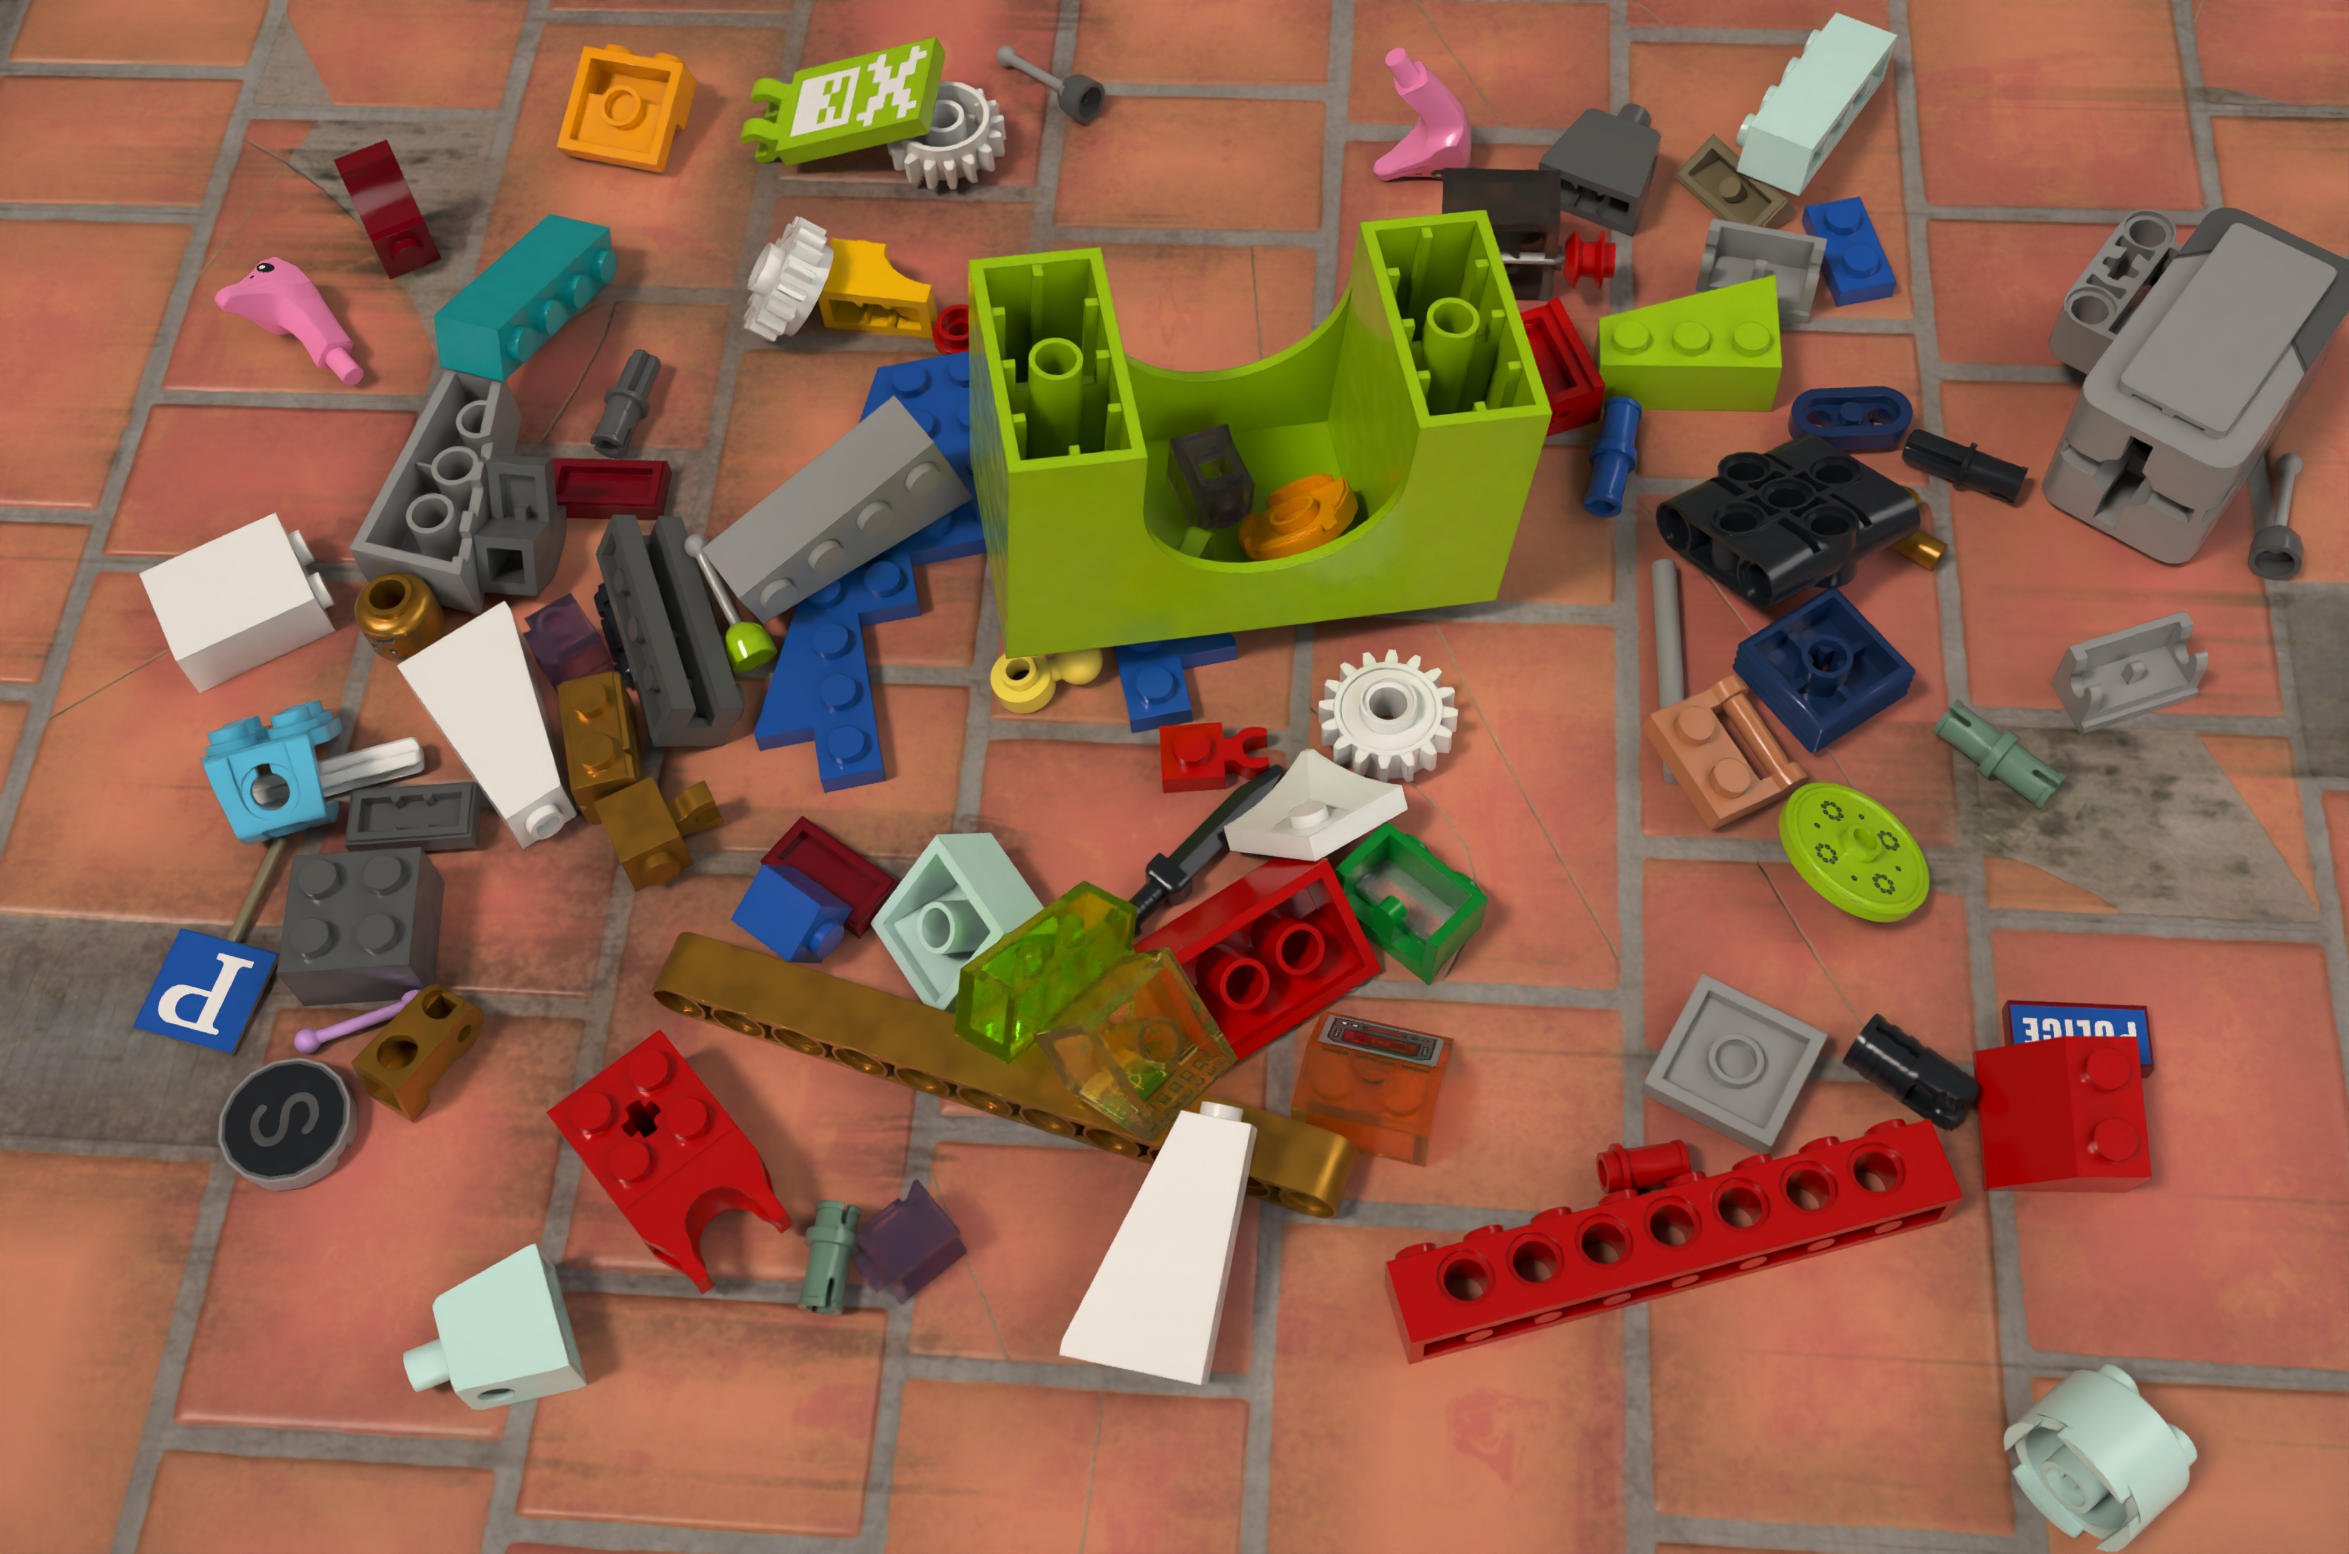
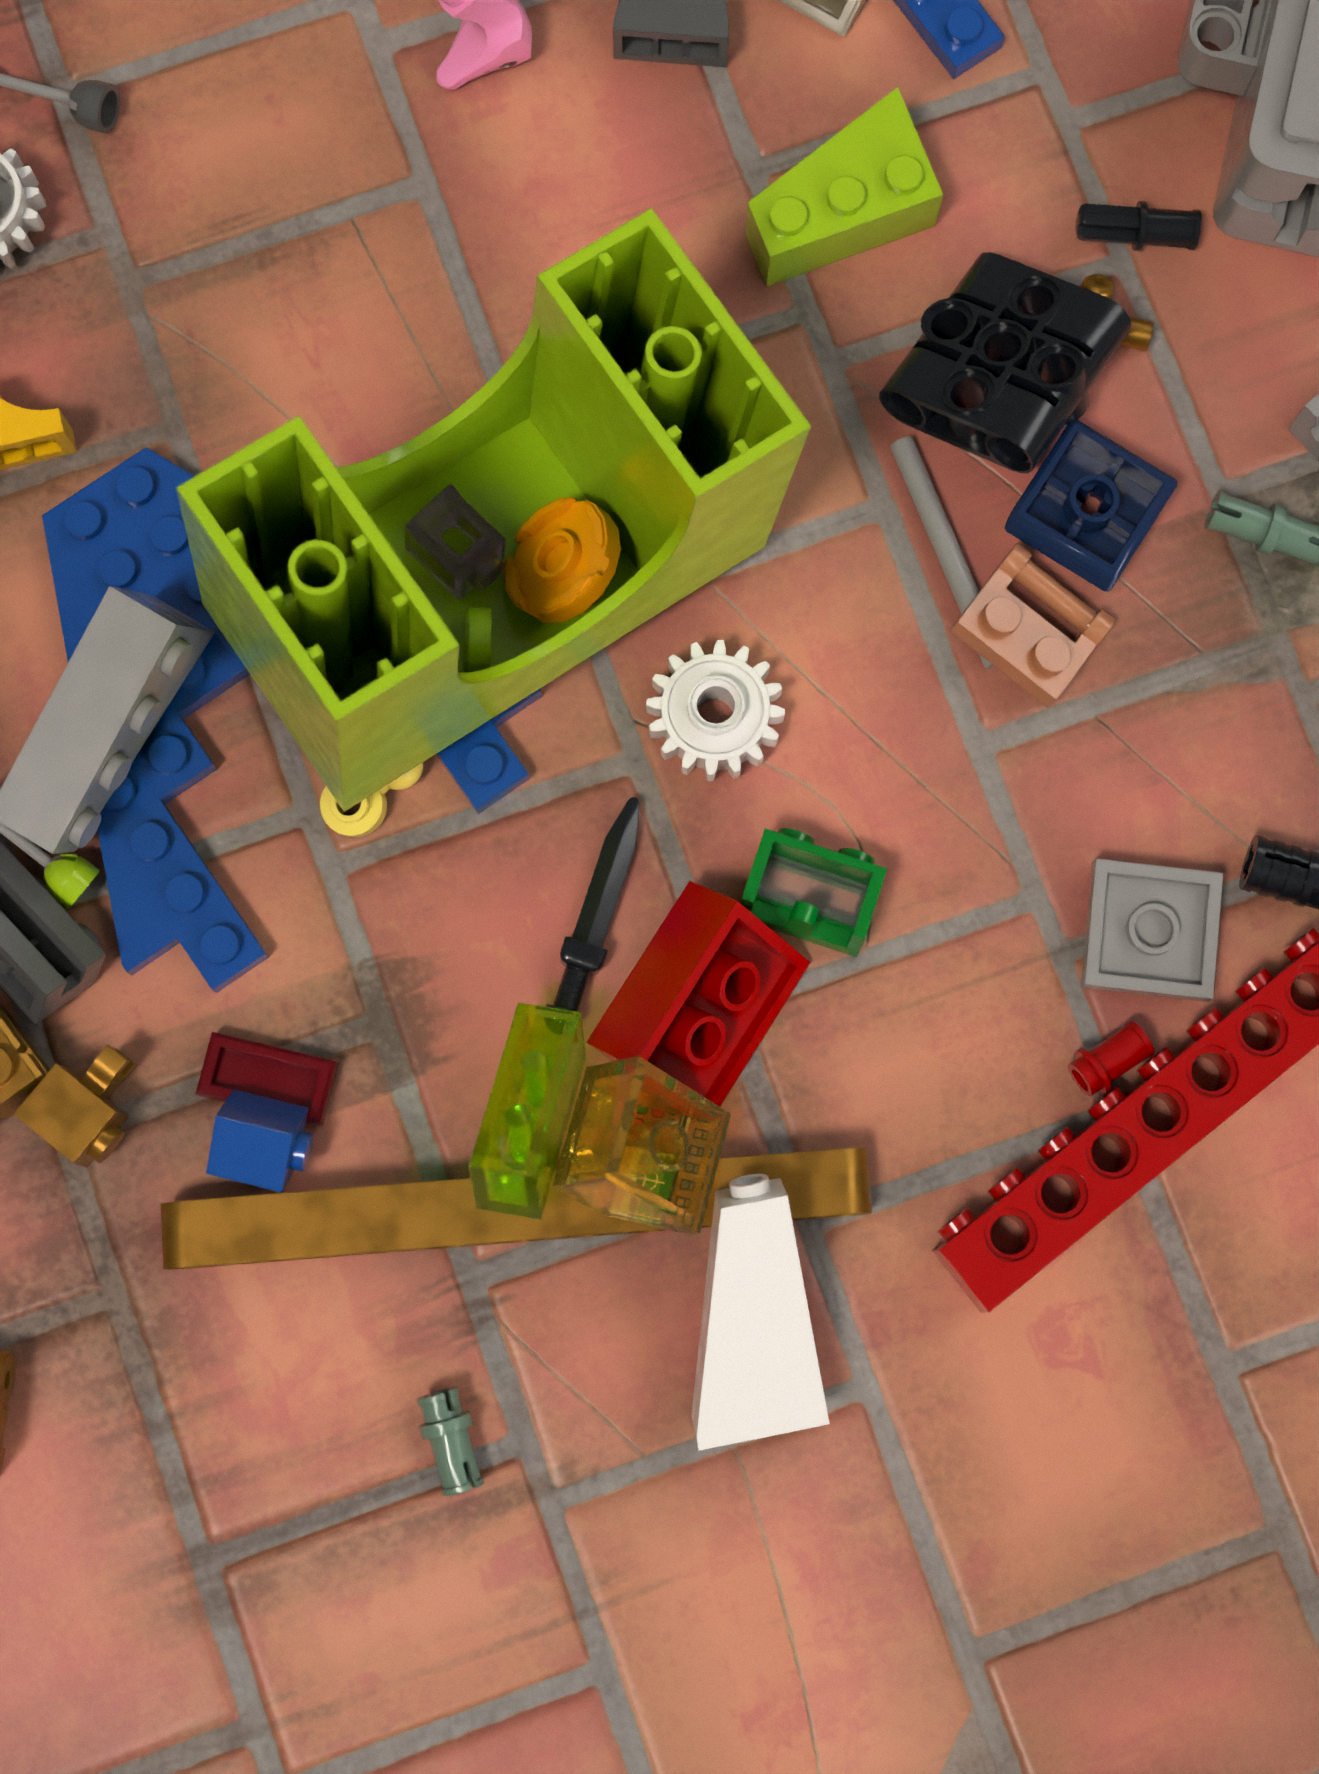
camera: 30 degrees left, 20 degrees up
light aqua torso [403,1243,588,1410] -> none
red brick [546,1029,794,1295] -> none
clear purple window [851,1179,967,1305] -> none
light aqua slope [870,833,1058,1014] -> none
red plate [932,304,969,355] -> none
red plate [1159,722,1269,793] -> none
white plate [1224,748,1408,861] -> none
clear orange slope [1291,1010,1454,1167] -> none
clear smoke brick [1441,168,1616,301] -> none
red hinge [1520,297,1605,437] -> none
blue pin [1583,396,1642,518] -> none
light grey hinge [1695,218,1827,324] -> none
lime shield [1778,782,1929,922] -> none
dark blue plate [1788,386,1913,450] -> none

